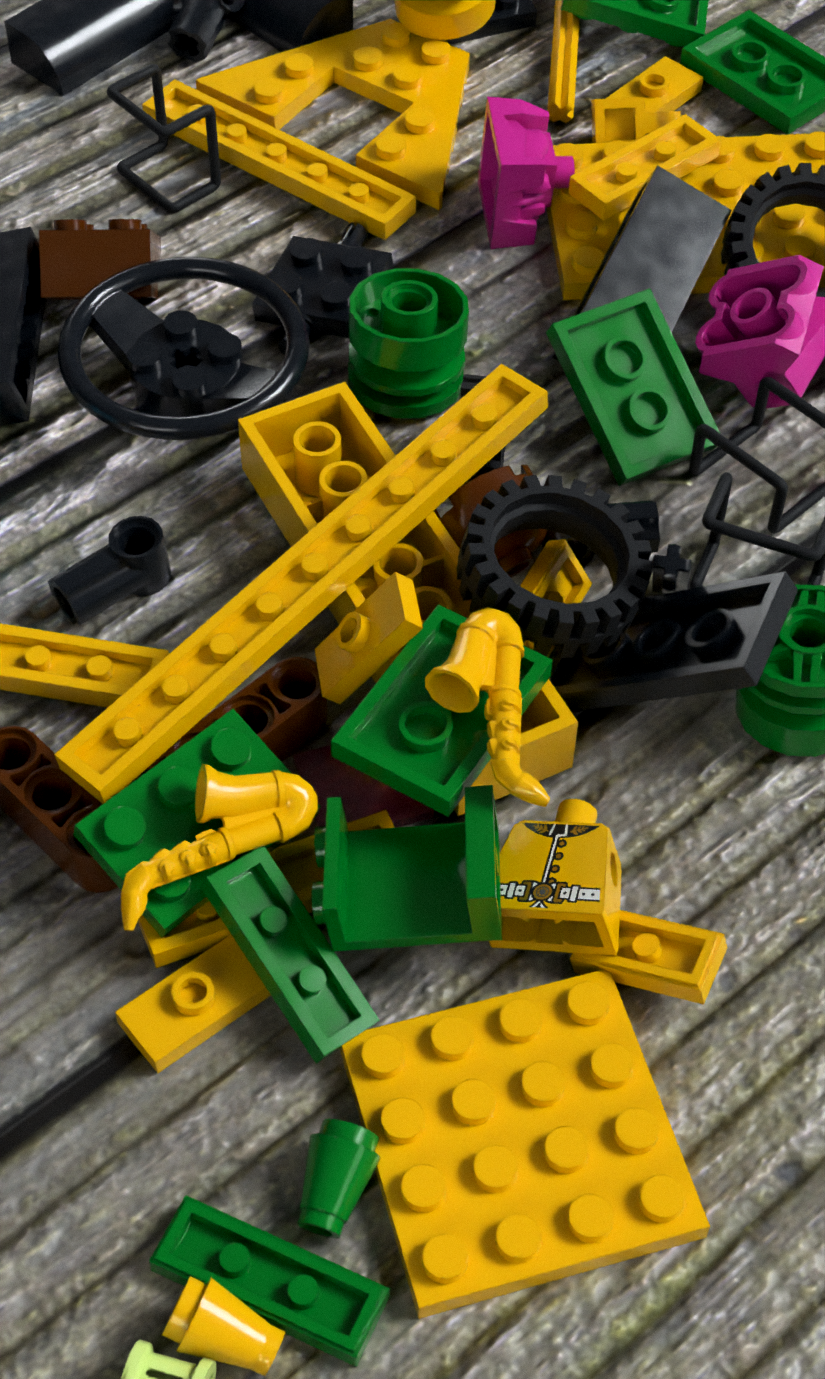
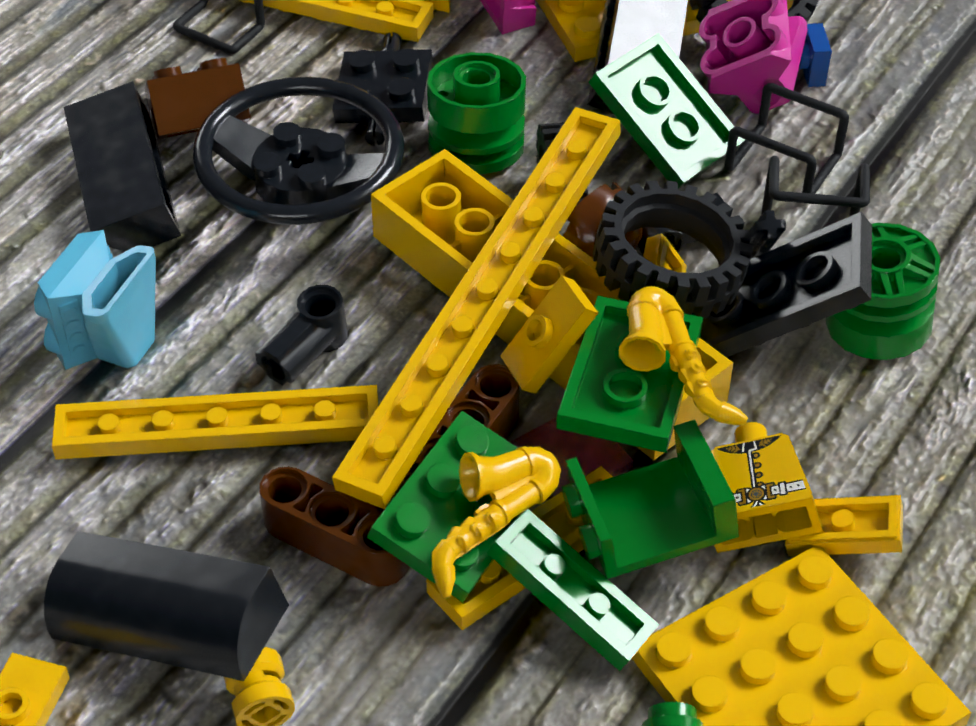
camera: 15 degrees left, 5 degrees down
yellow plate [115,935,271,1073] -> none

